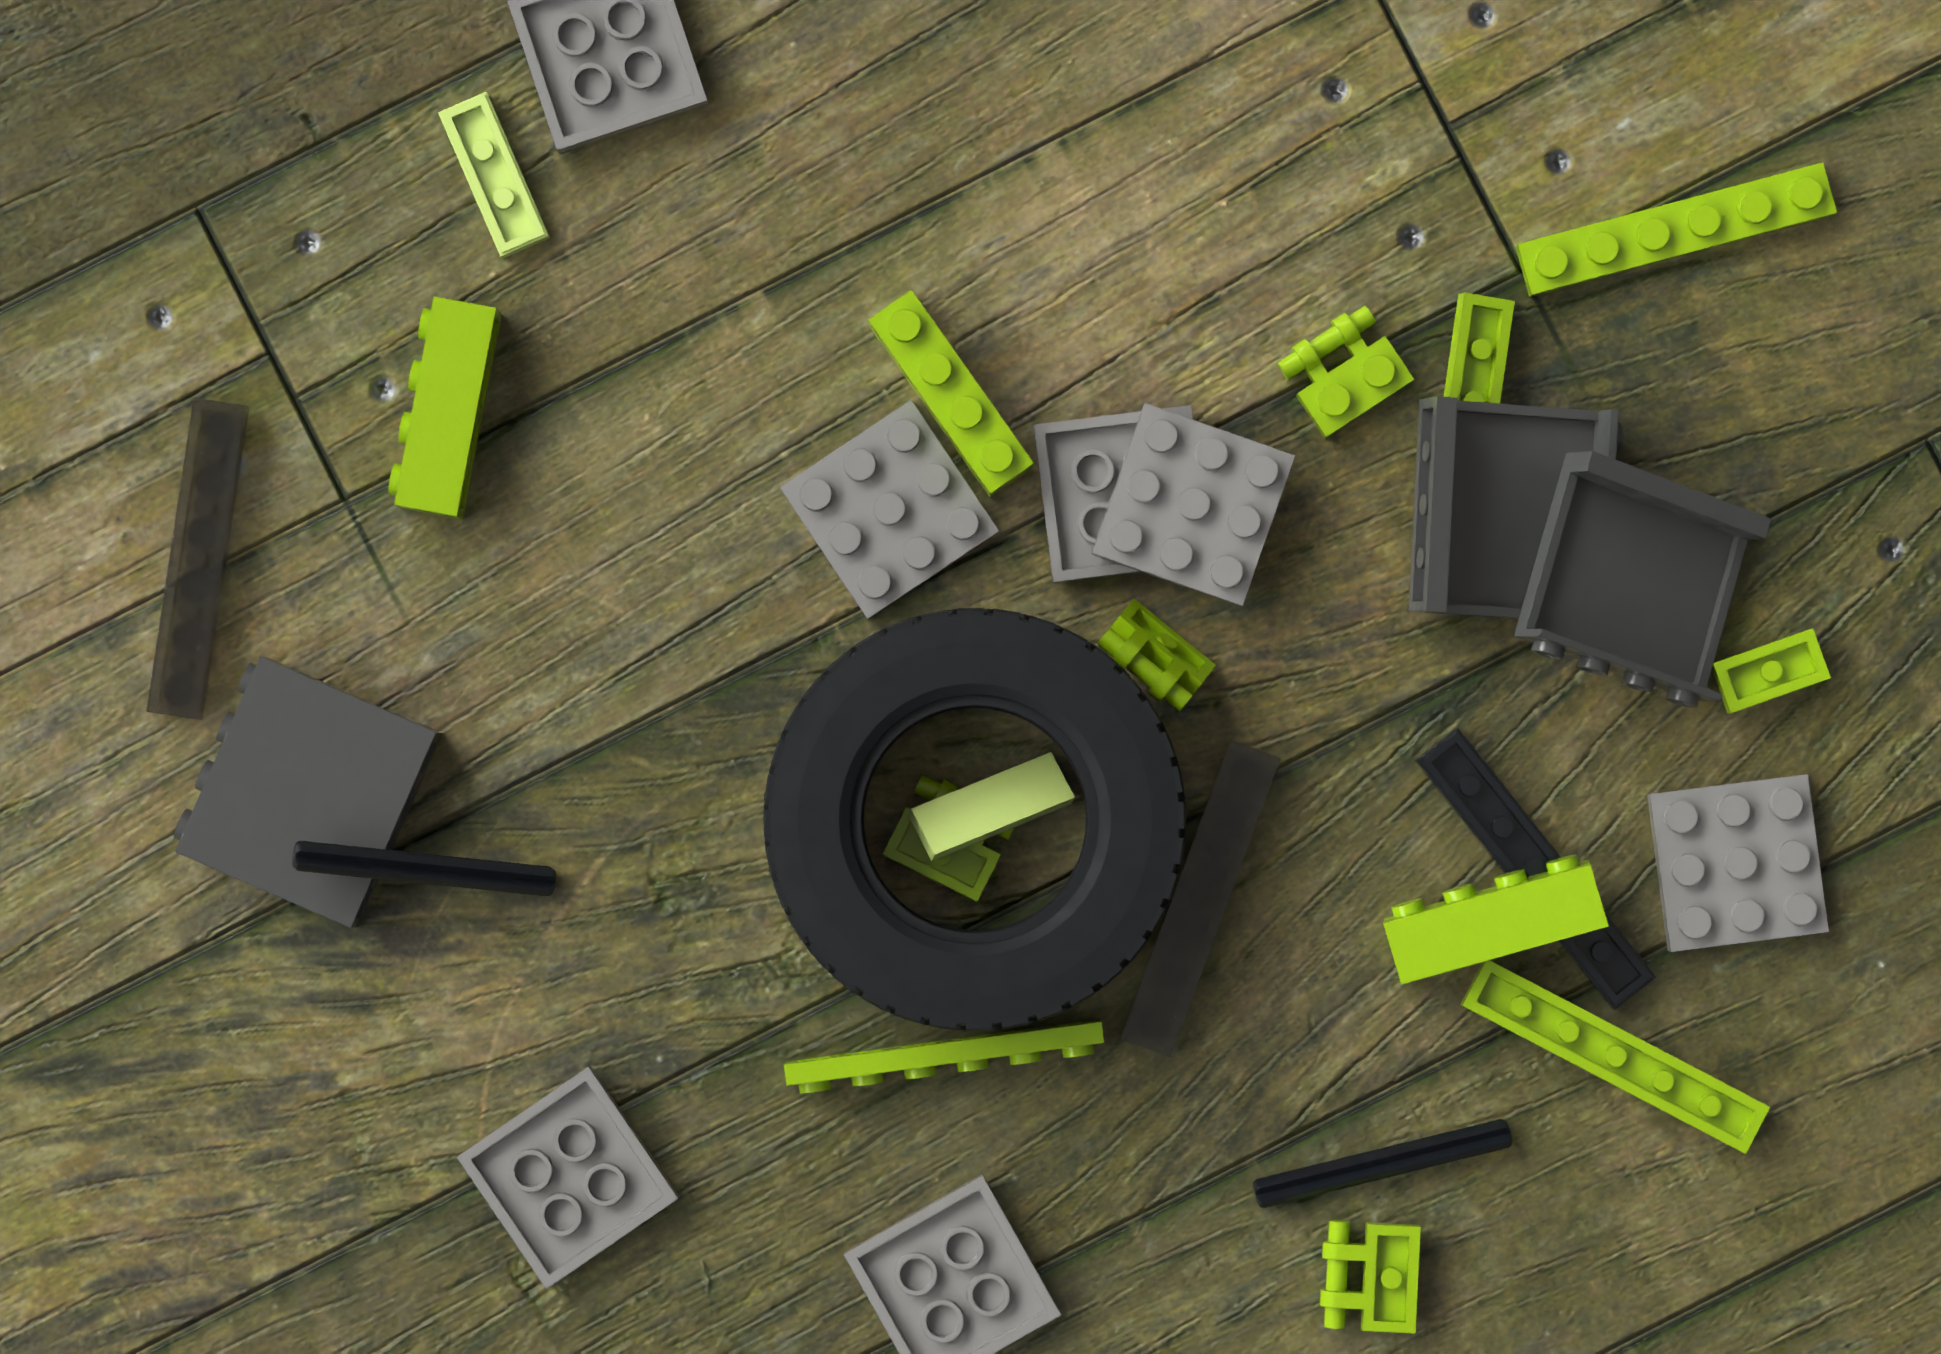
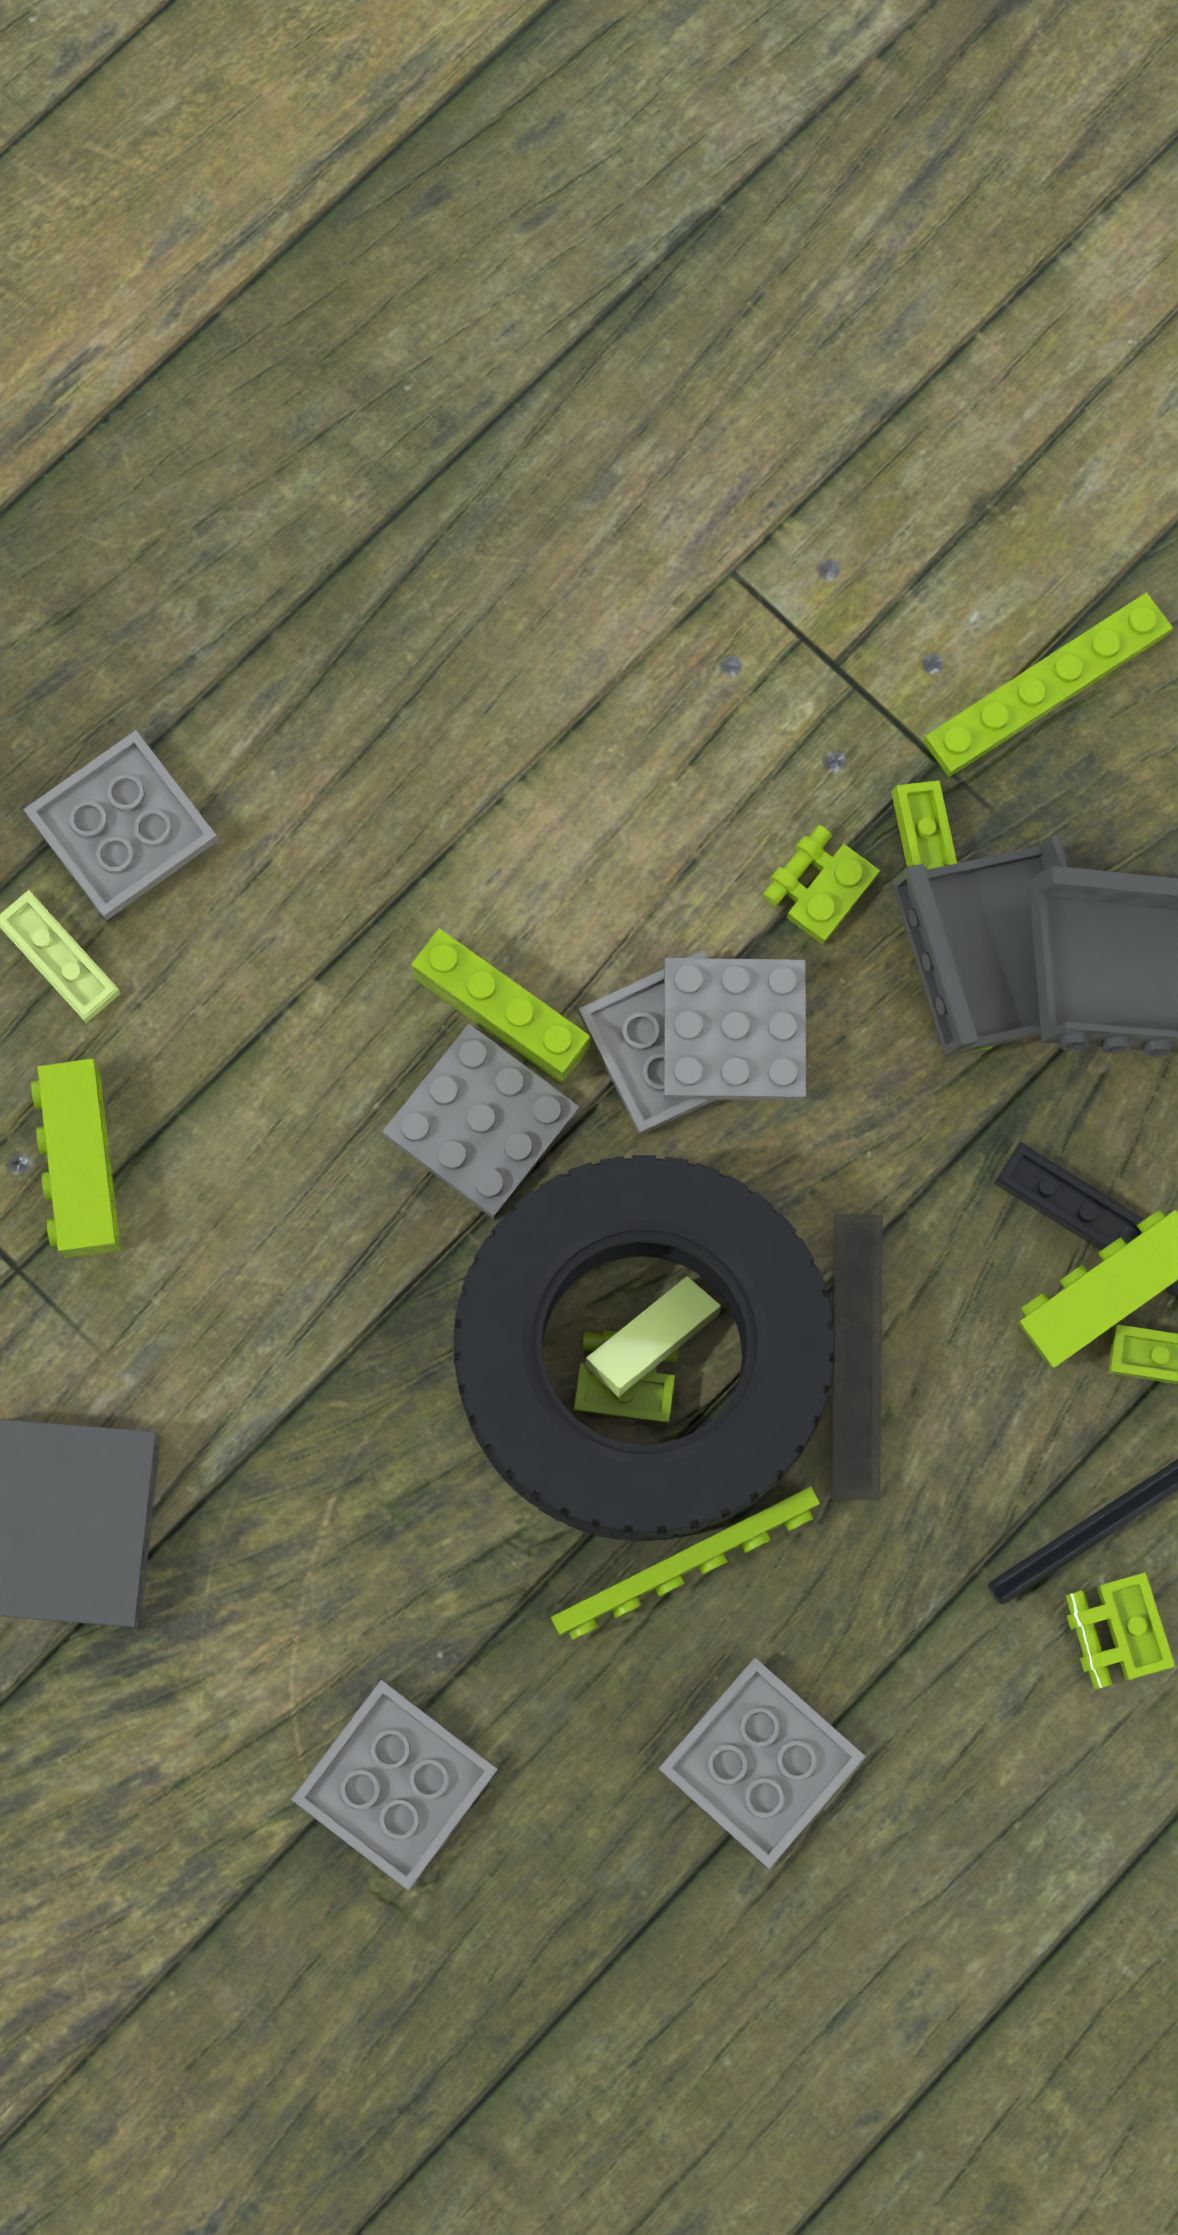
camera: 25 degrees left, 10 degrees down
black axle [292,841,556,896] -> none
lime plate [1097,598,1216,712] -> none

